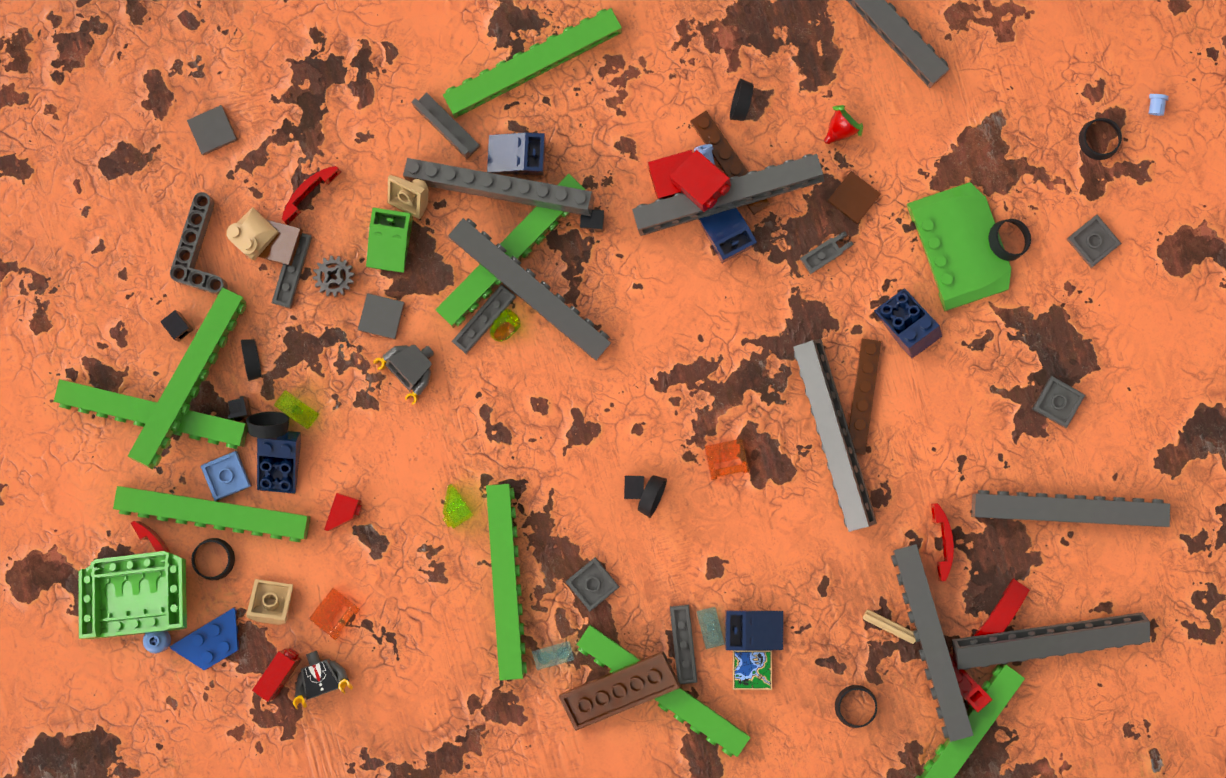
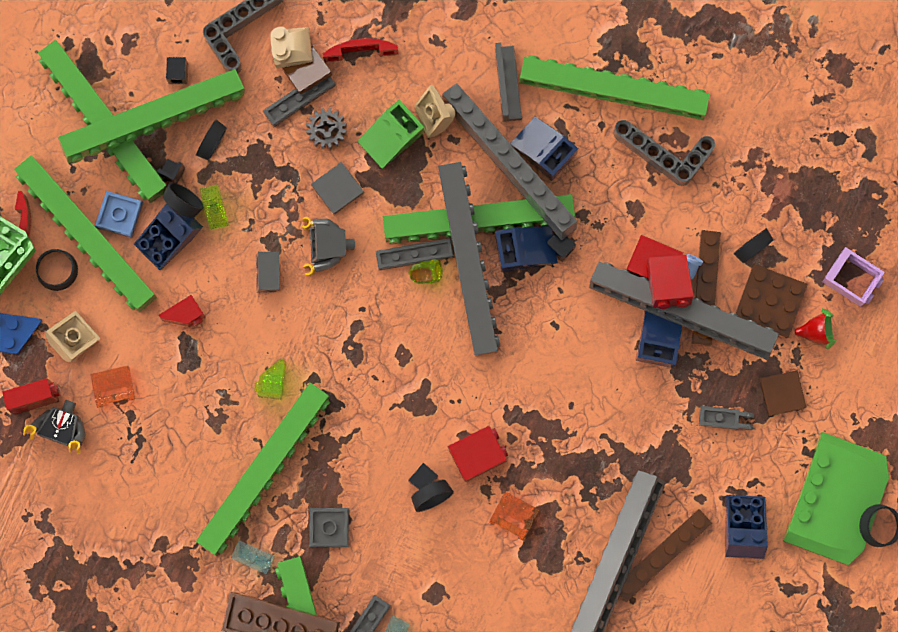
camera: 35 degrees right, 5 degrees down
none -> dark grey hinge [256,252,280,293]
none -> red brick [448,426,508,482]
none -> dark blue slope [495,226,558,273]
none -> dark grey beam [613,120,715,186]
none -> reddish brown plate [735,264,808,338]
none -> lavender window [822,247,885,307]

